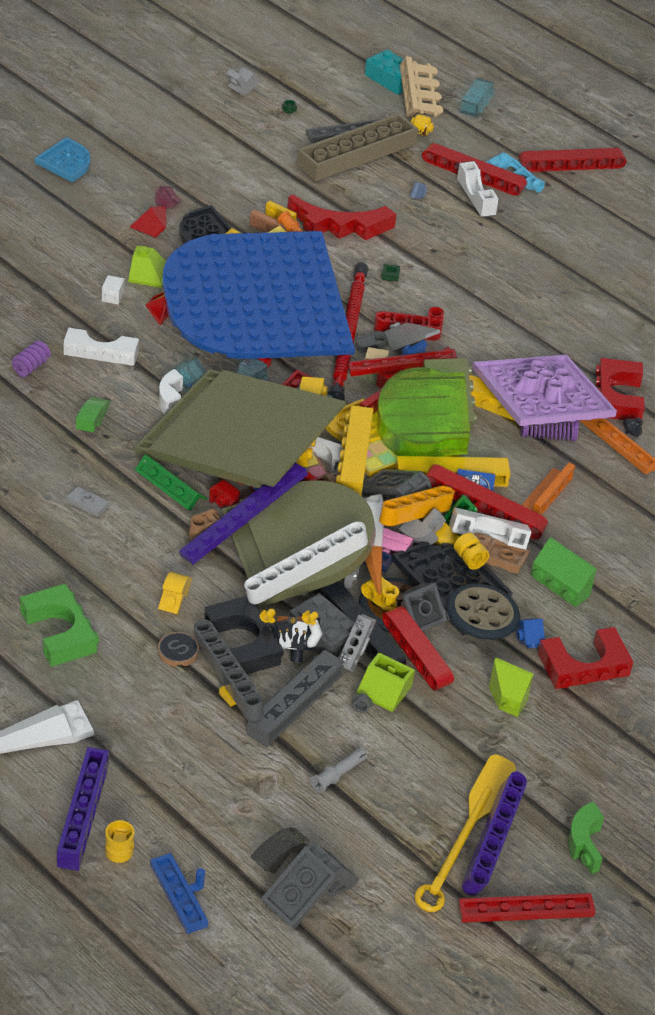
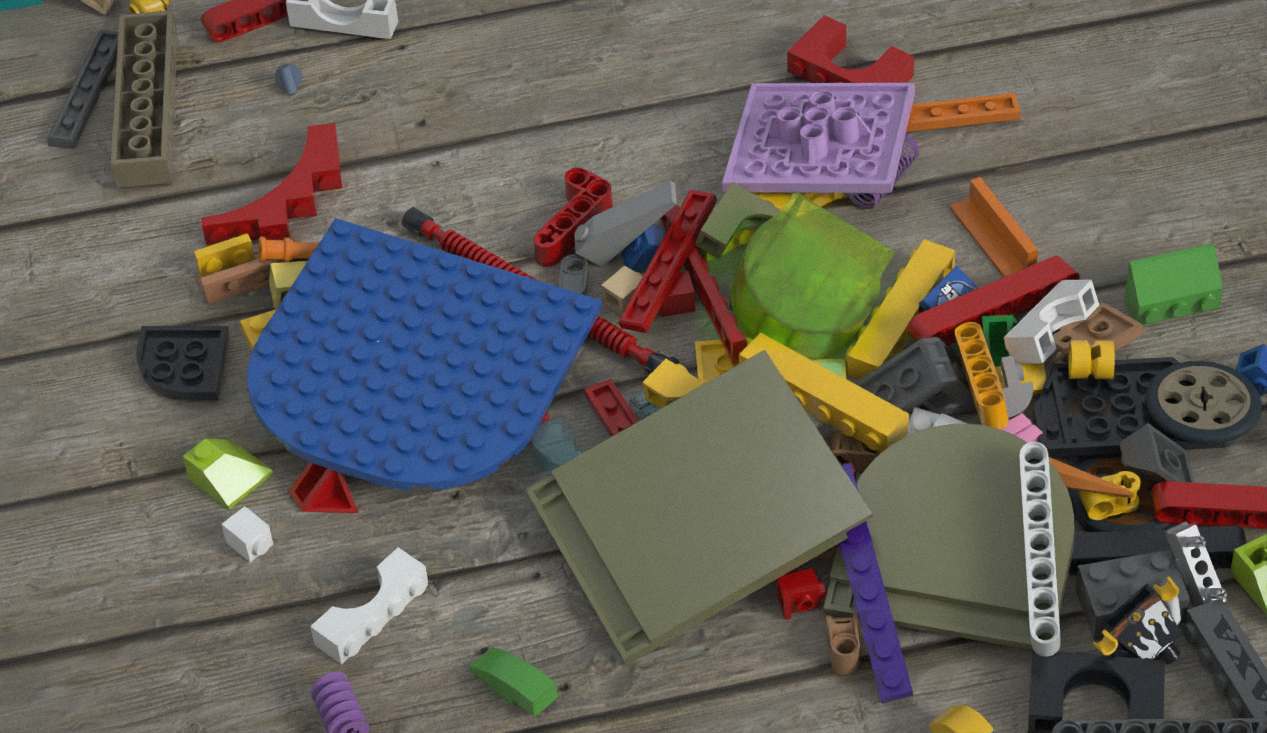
camera: 50 degrees left, 5 degrees up
red slope [130,206,166,238] -> none
green panel [135,454,207,511] -> none
clear pink cap [155,186,182,209] -> none
white brick [159,369,183,415] -> none
clear light blue slope [164,357,206,389] -> none
dark green plate [382,264,400,281] -> none
black piece [623,417,643,437] -> none

